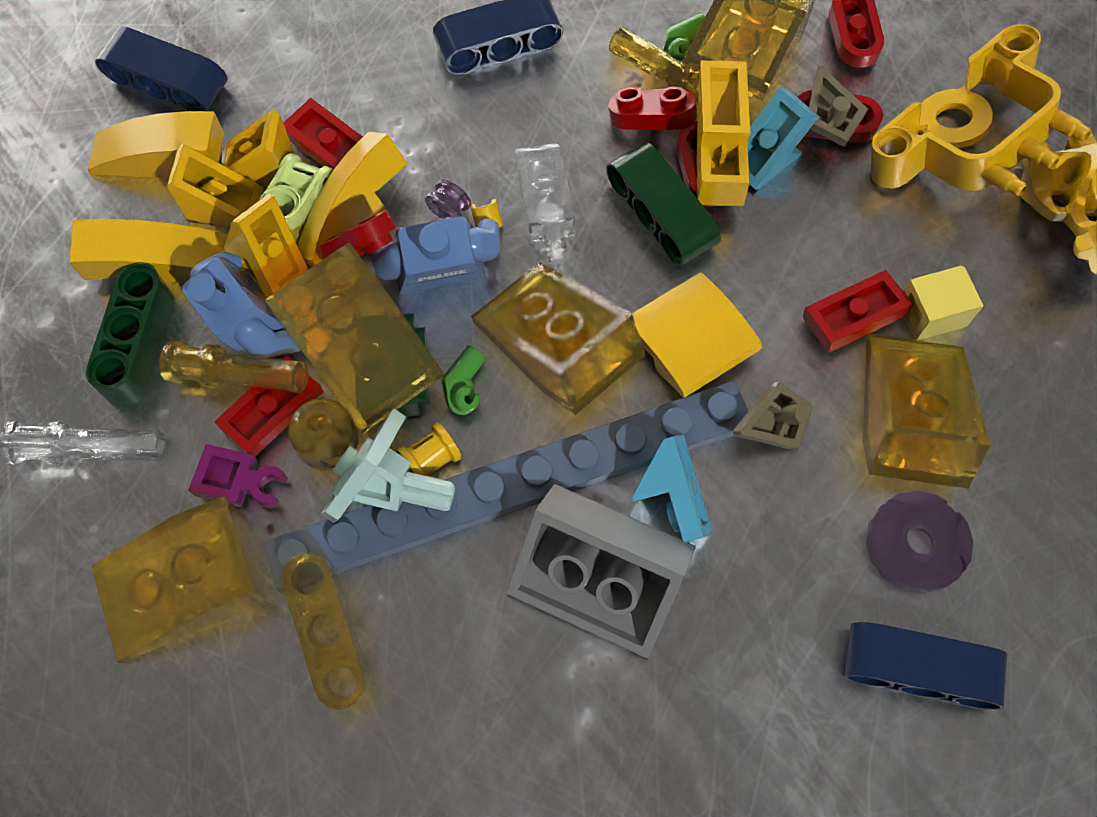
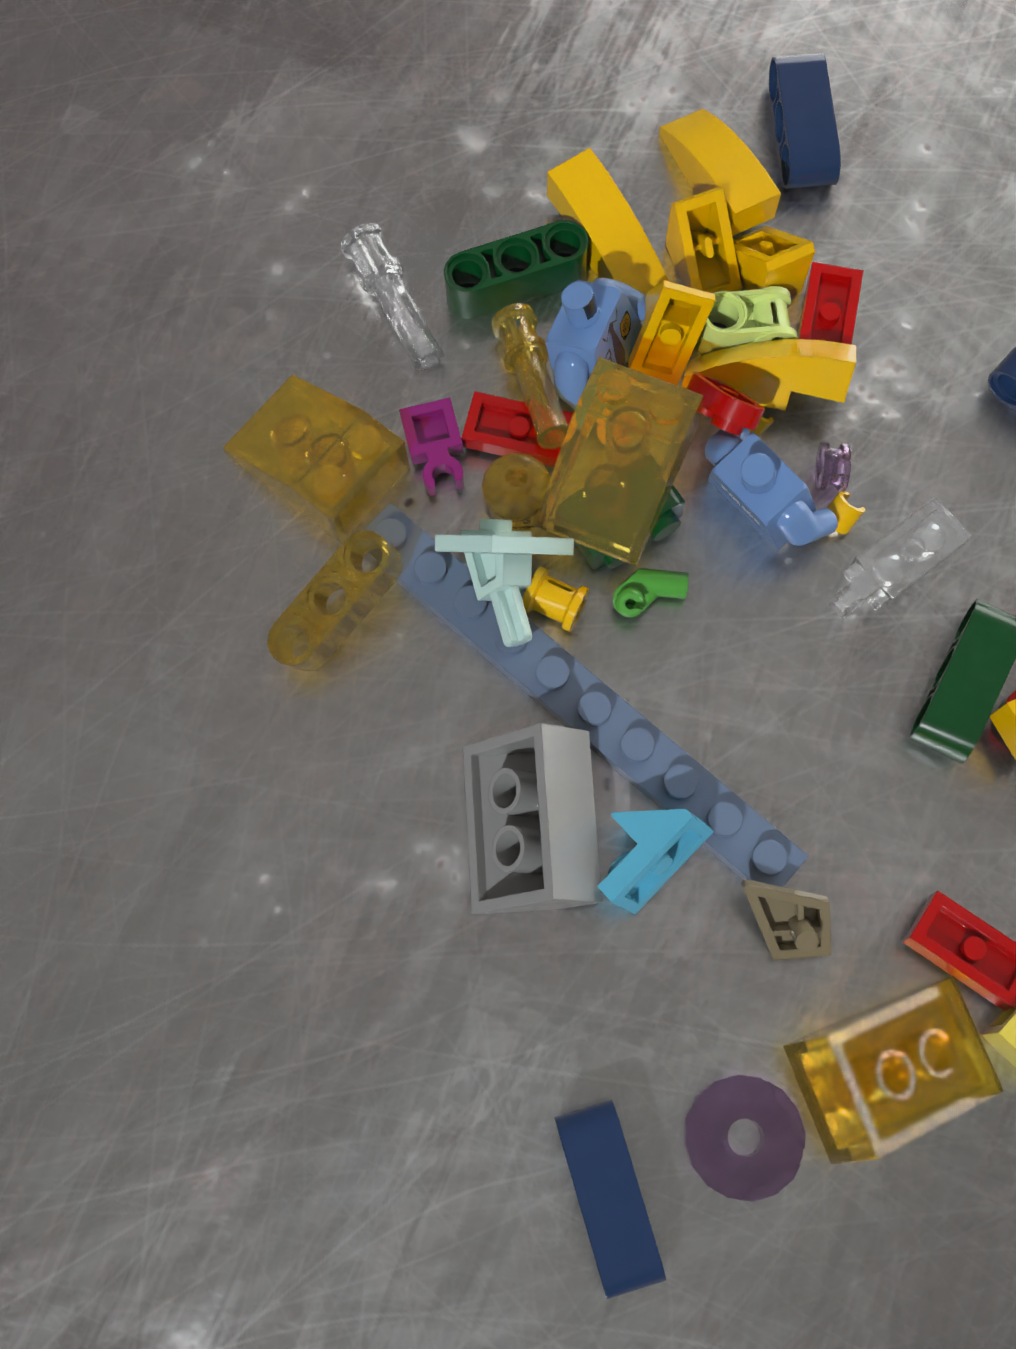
camera: 65 degrees right, 5 degrees up
clear yellow slope [471,262,646,415] -> none
yellow slope [624,272,762,398] -> none

